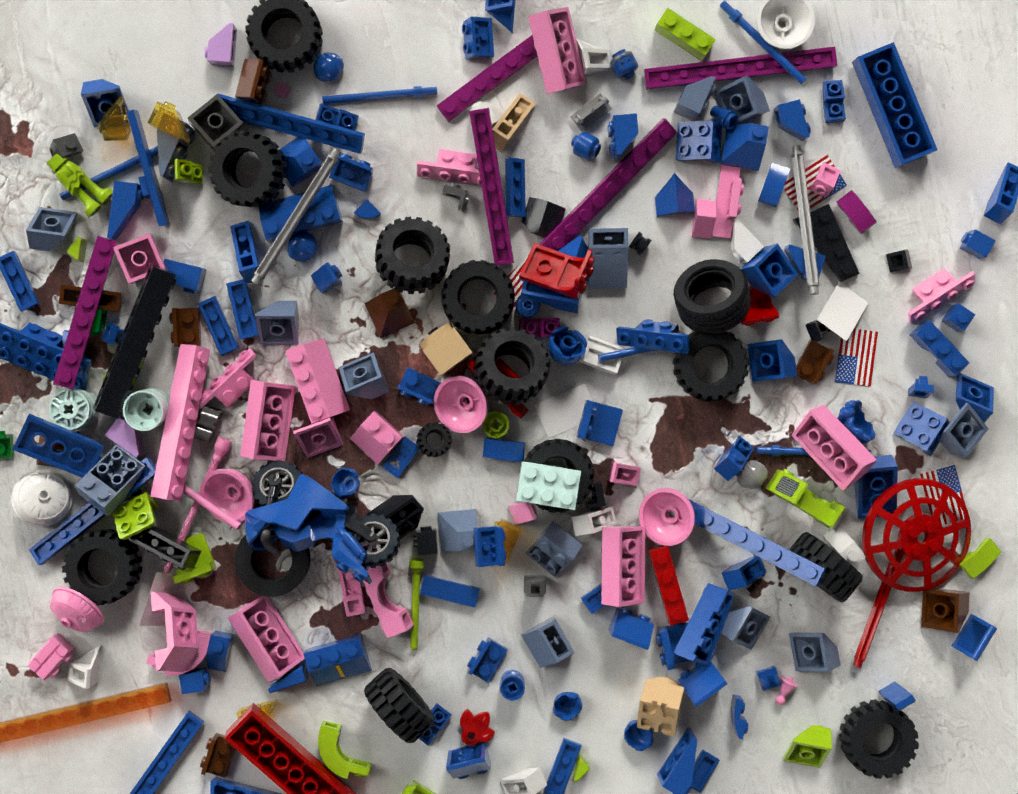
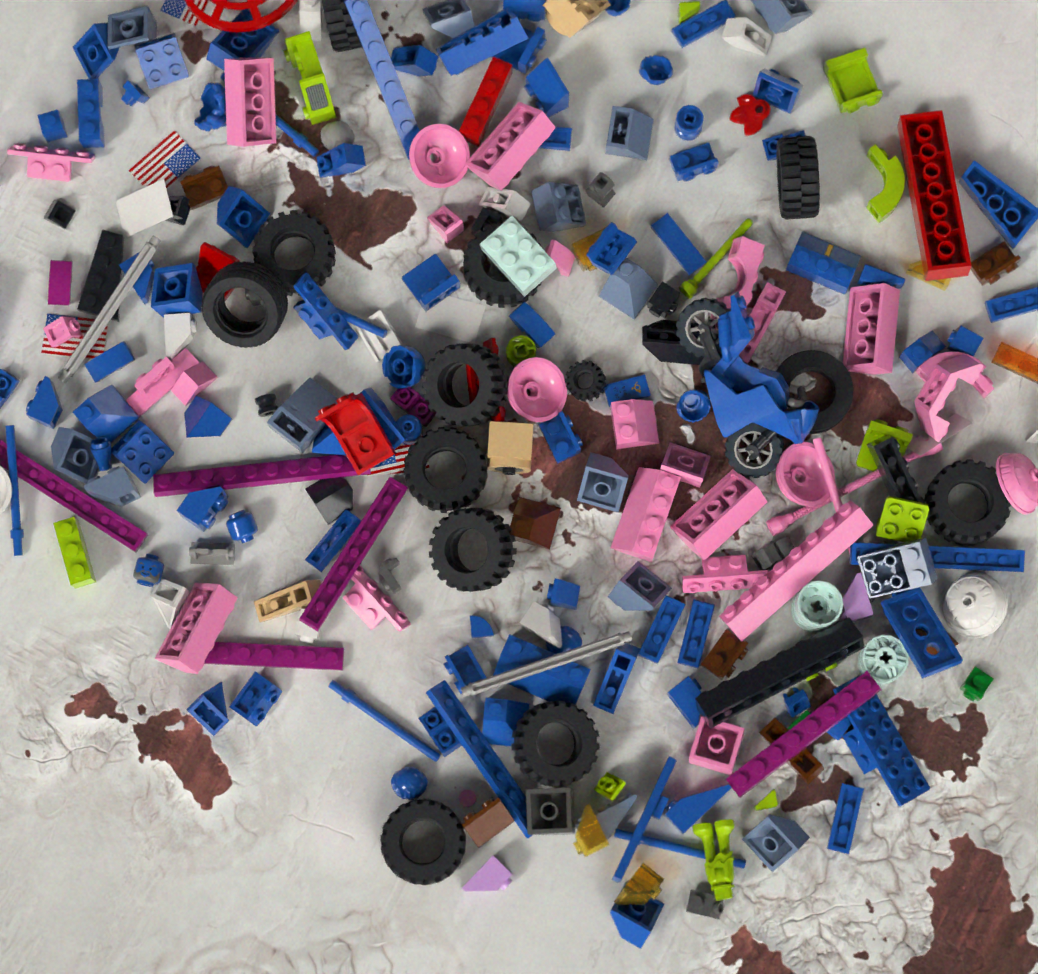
camera: 140 degrees left, 10 degrees down
none -> white slope [520,601,562,648]

